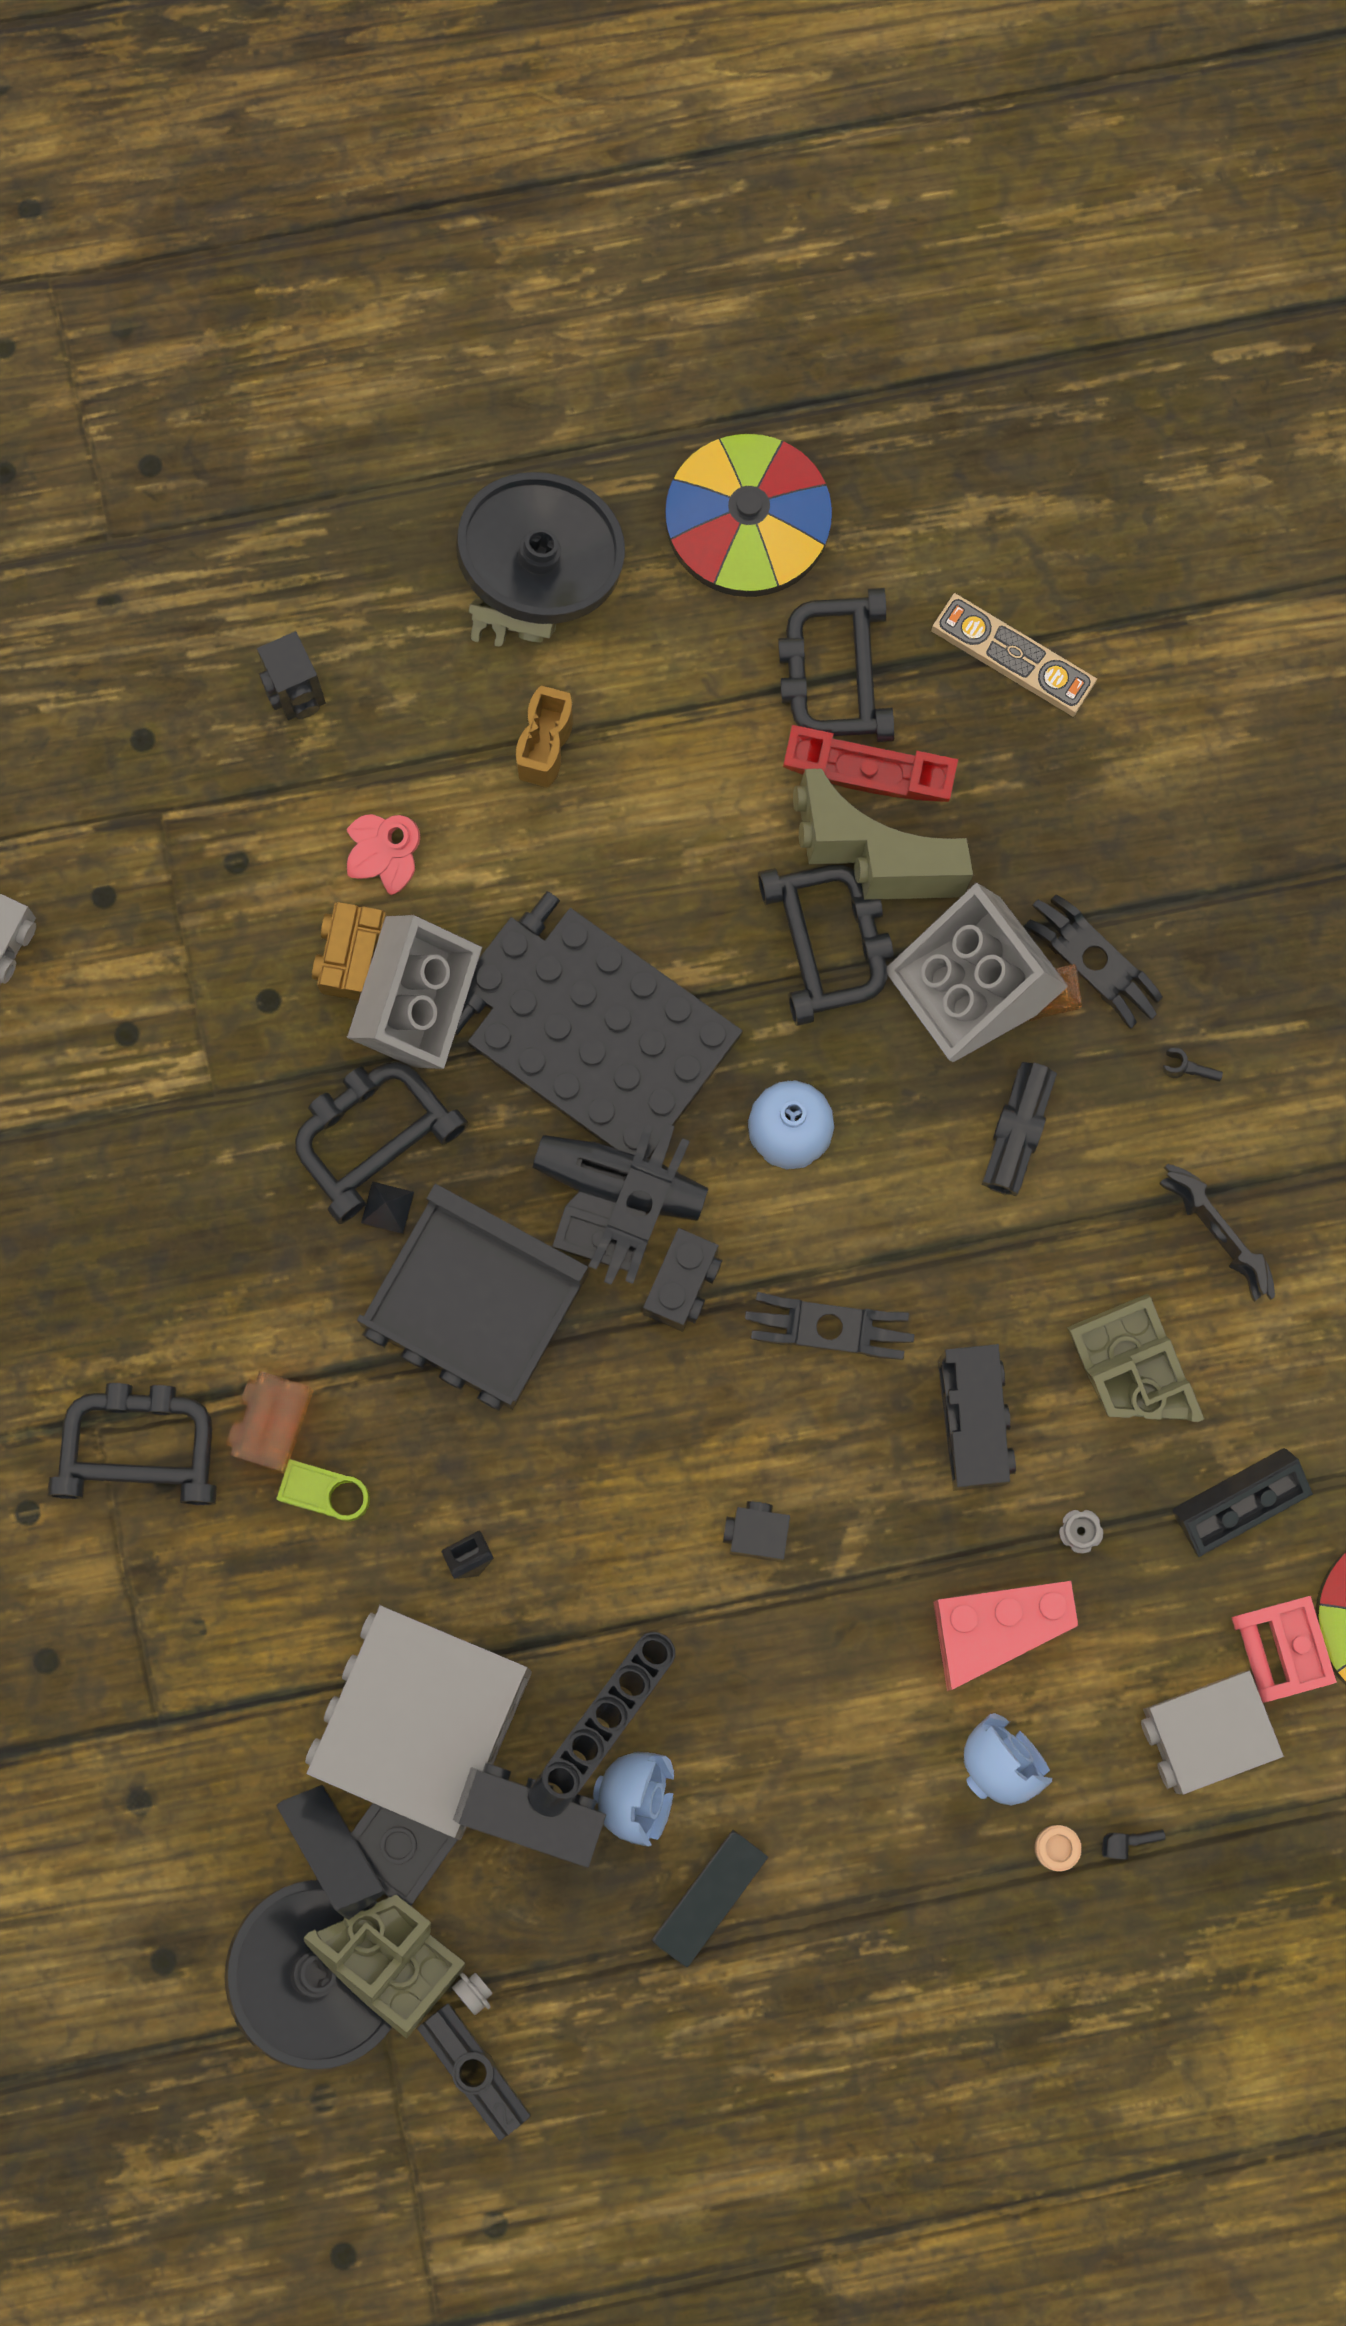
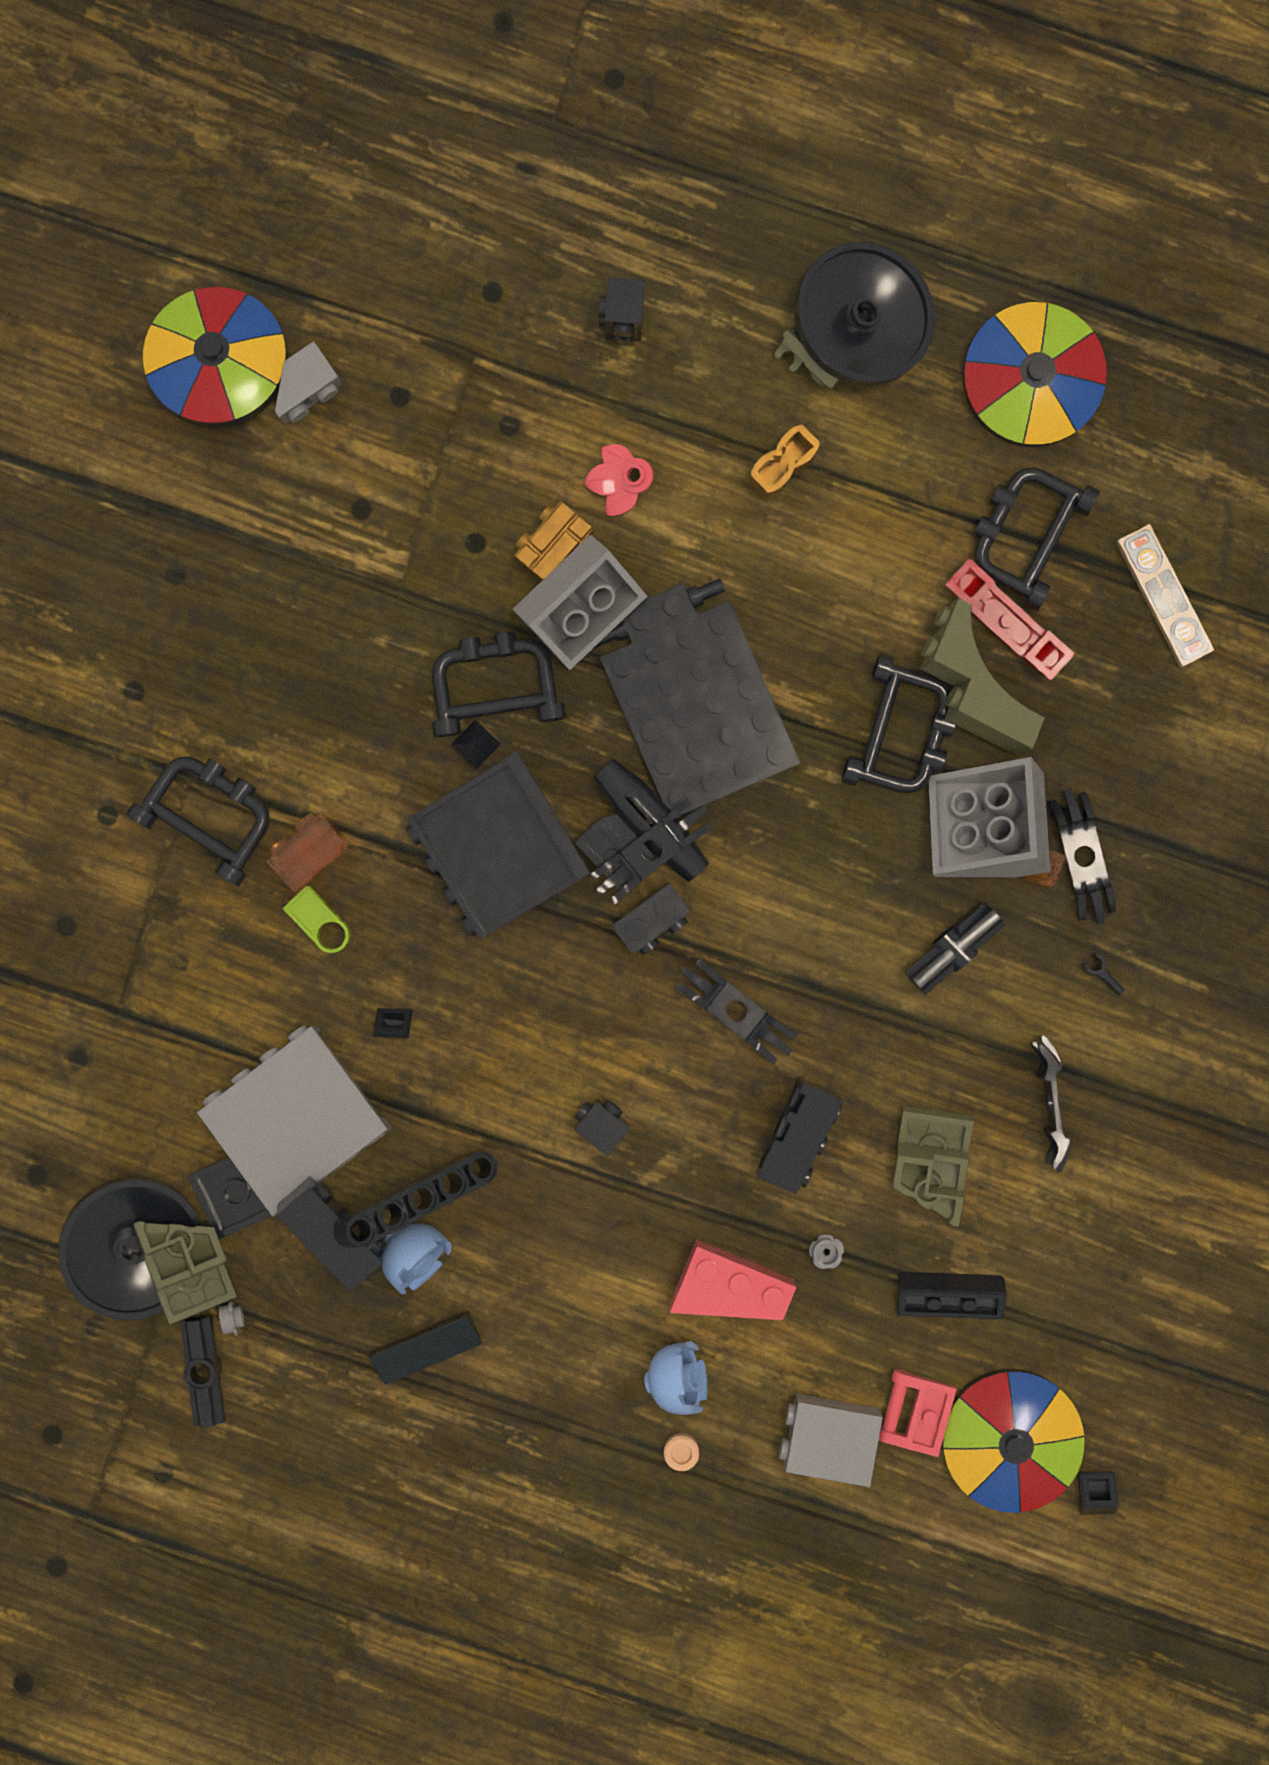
camera: 30 degrees right, 10 degrees up
black slope [276,1785,386,1920] -> none
light blue cylinder [748,1080,834,1169] -> none
black hand [1102,1829,1166,1859] -> none

